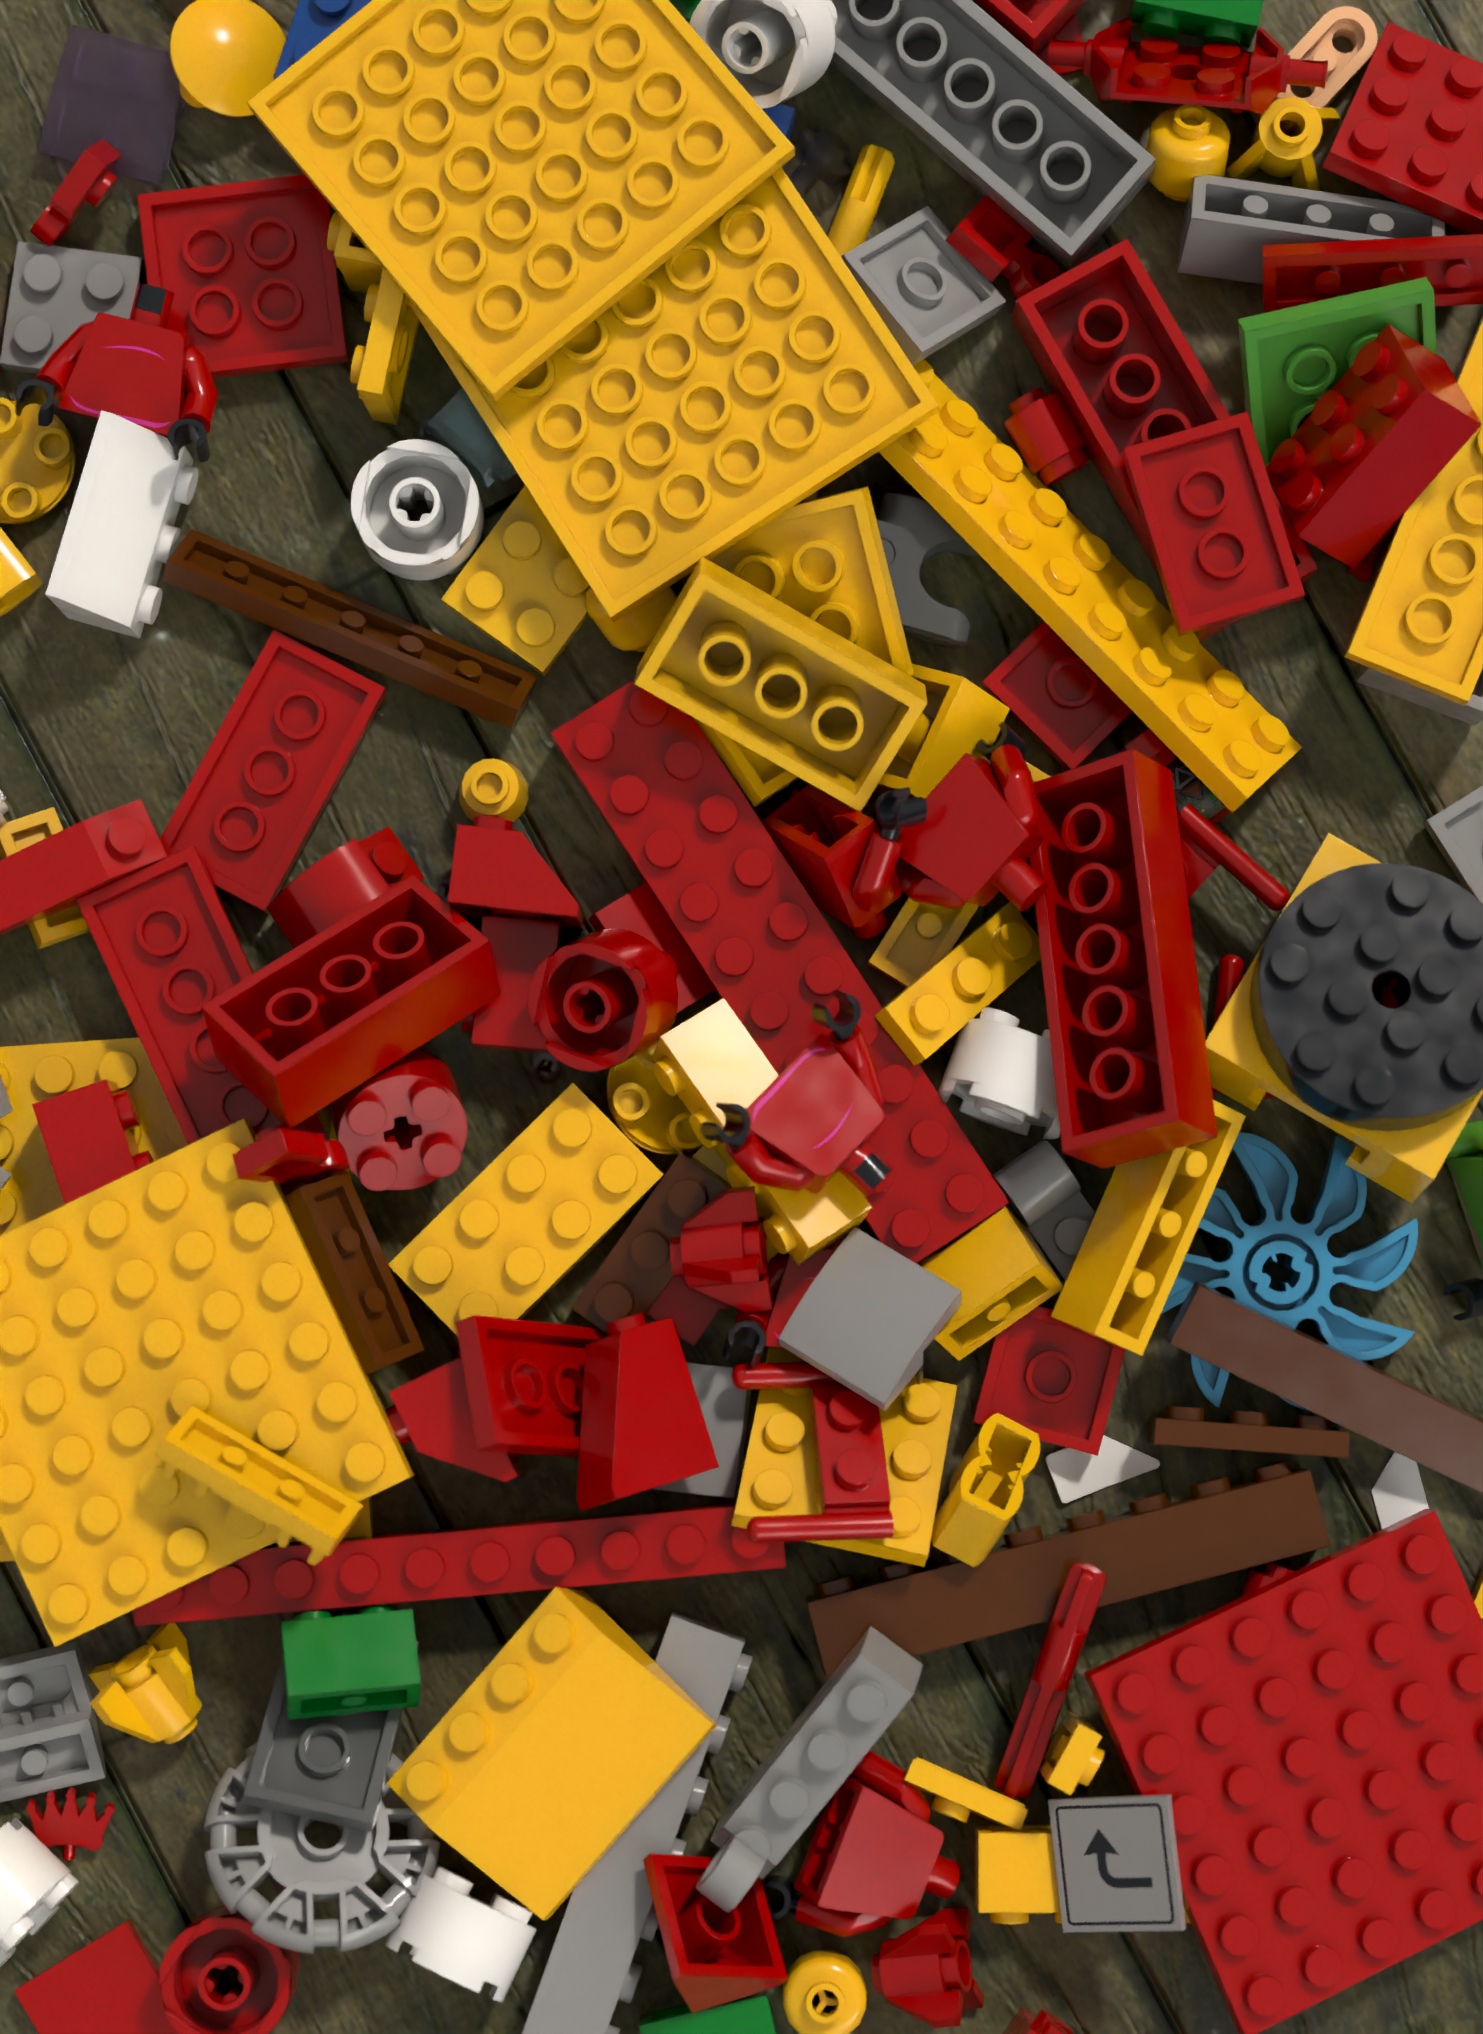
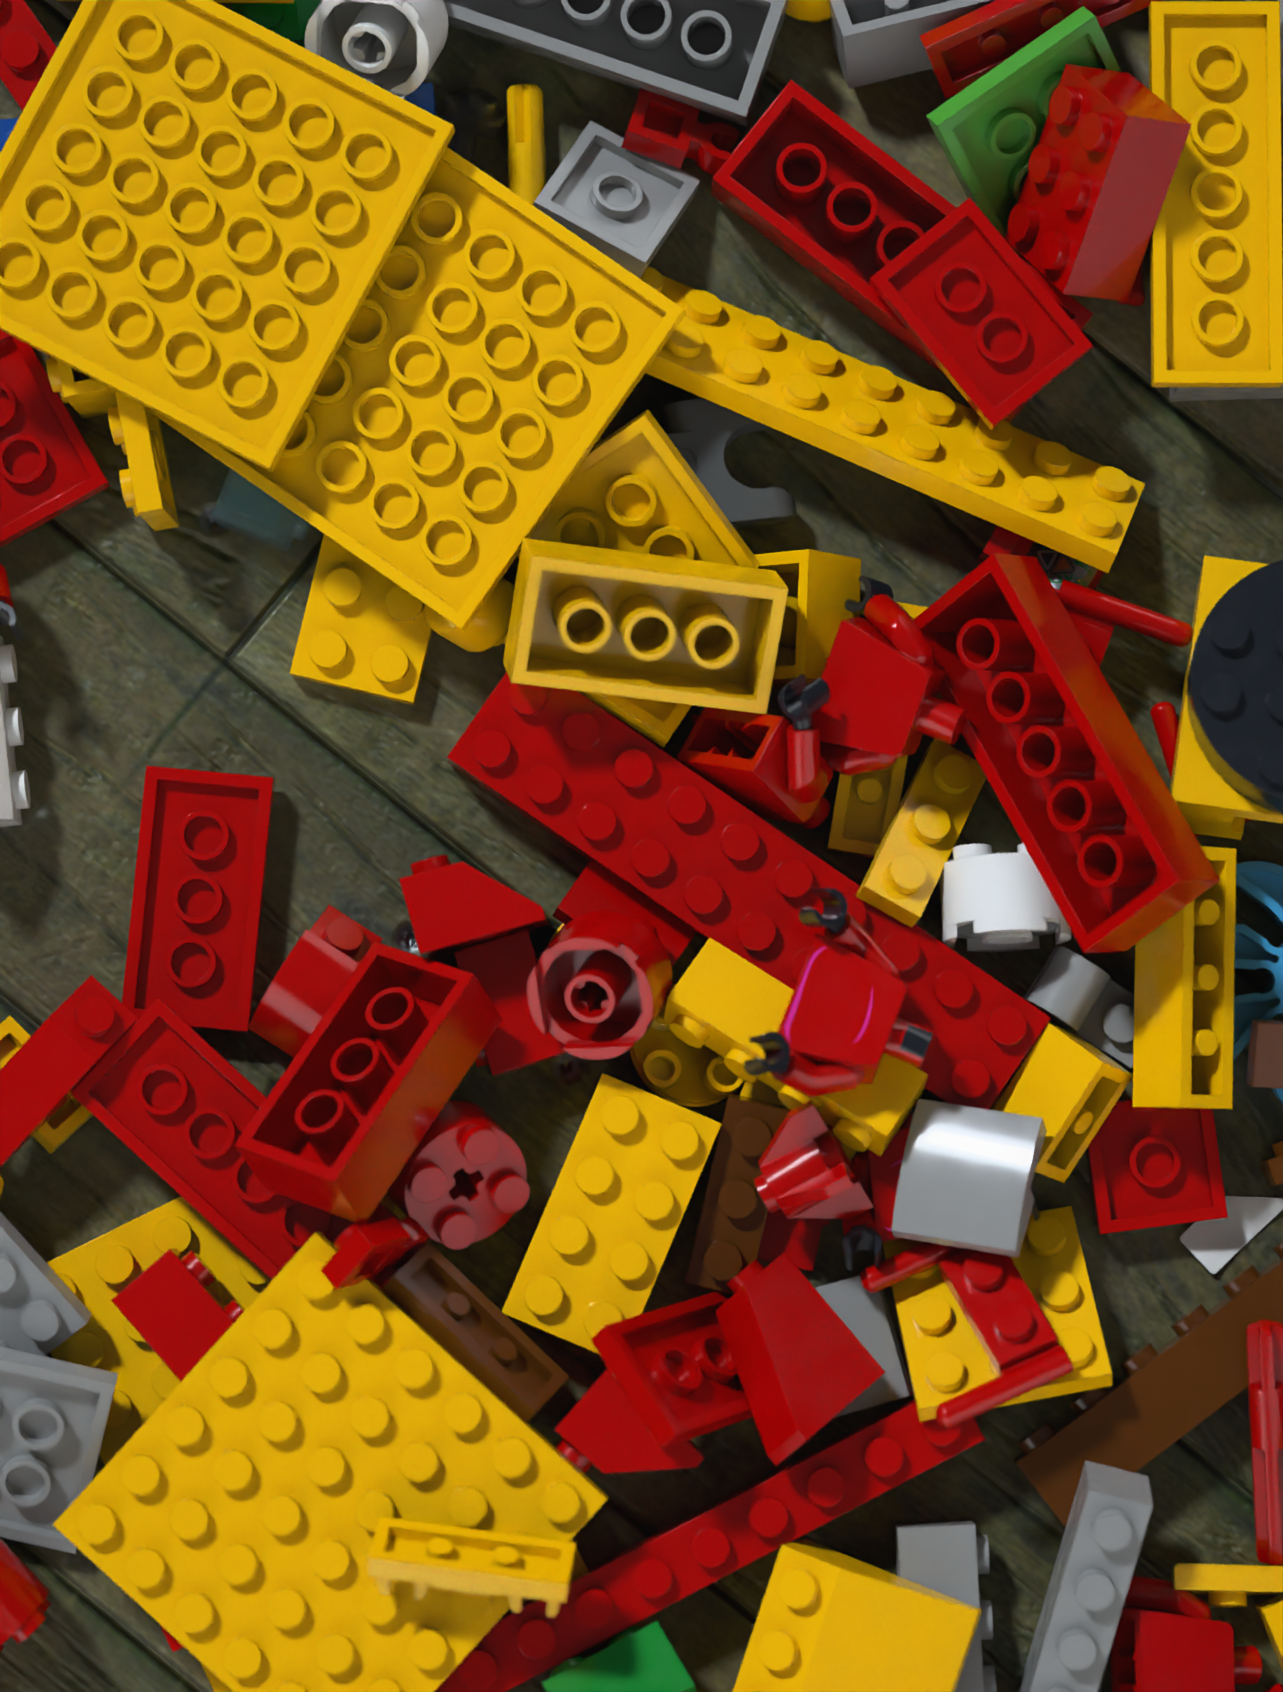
camera: 20 degrees left, 0 degrees up
reddish brown plate [162,529,538,729] -> none
white brick [351,439,484,580] -> none
yellow hat [458,759,529,822] -> none
yellow brick [931,1413,1040,1567] -> none
red plate [981,621,1133,771] -> none
red brick [1003,387,1090,487] -> none

